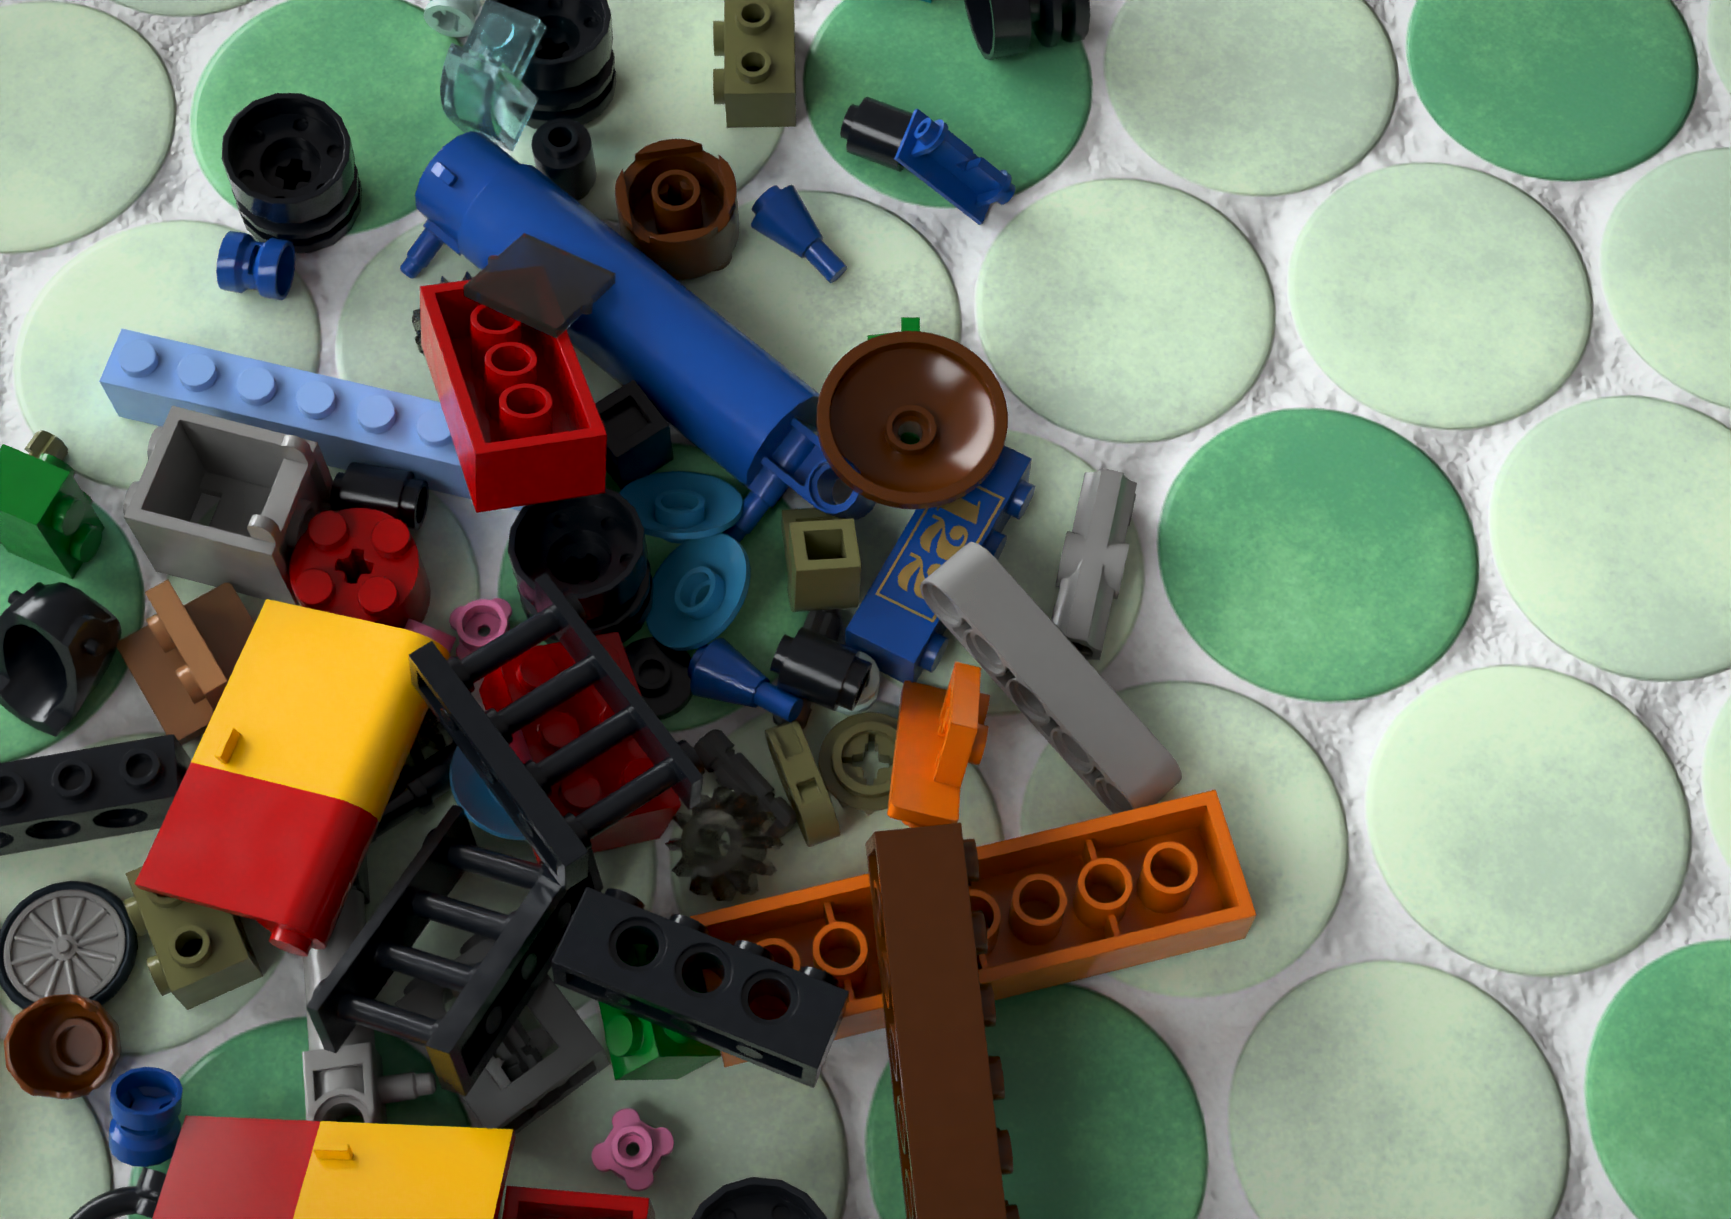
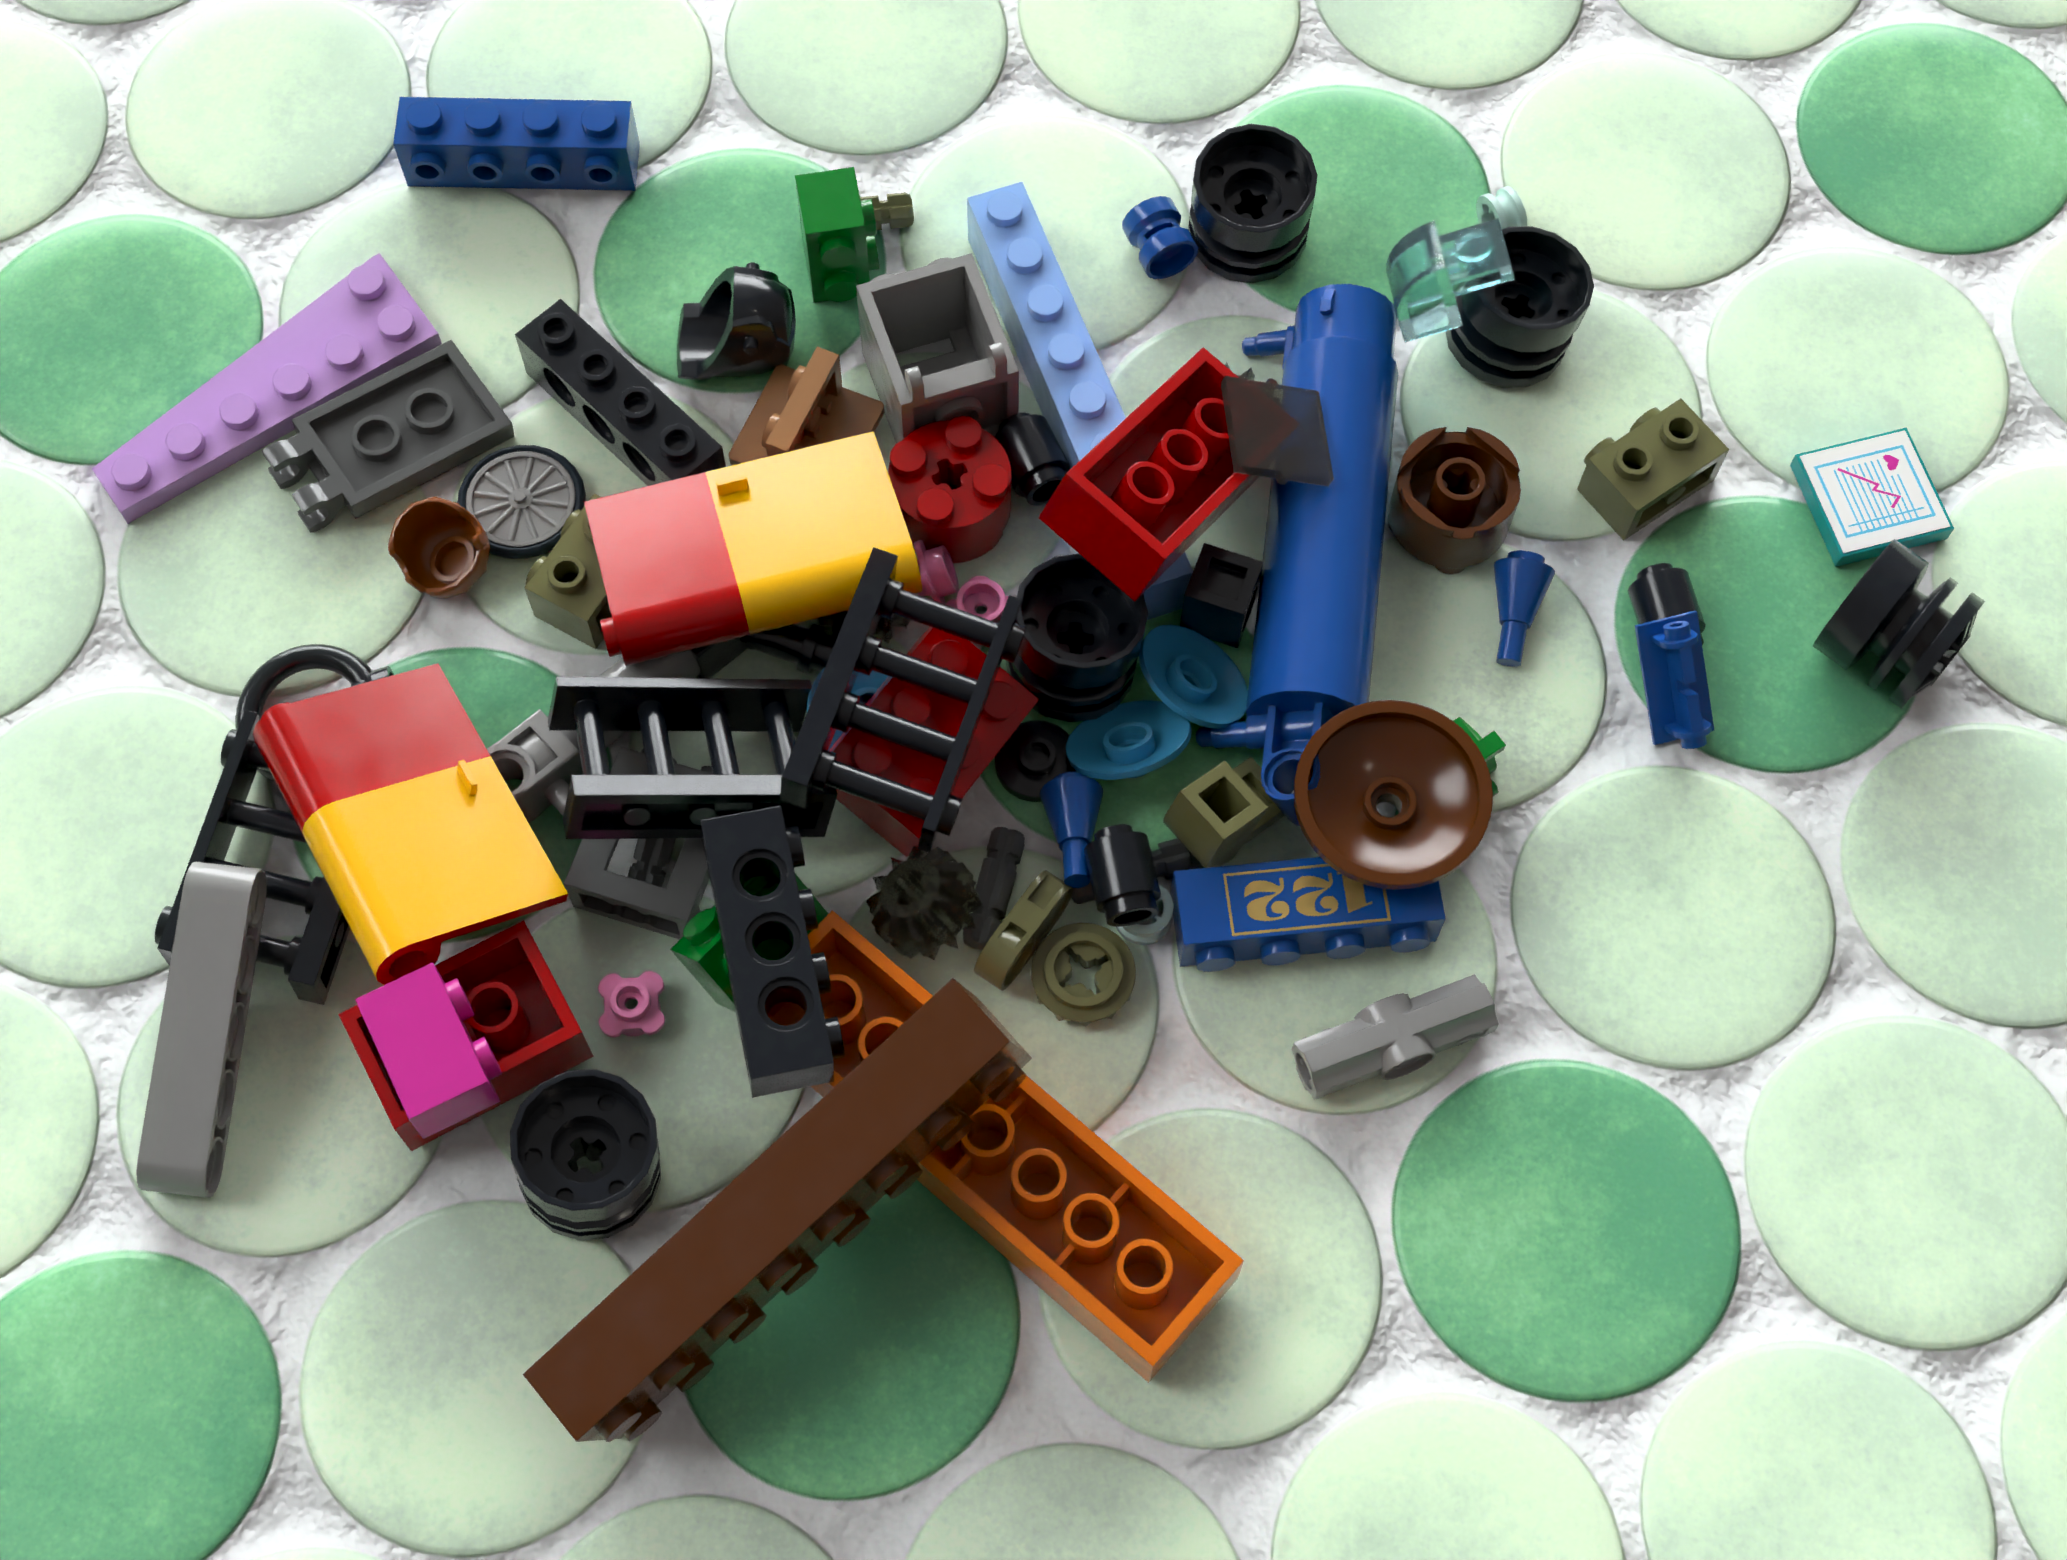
camera: 55 degrees right, 0 degrees up
blue wheel [109,1067,183,1167] -> none
black brick [531,118,597,201] -> none
orange bracket [887,661,990,828] -> none
light grey beam [920,542,1182,814] -> none

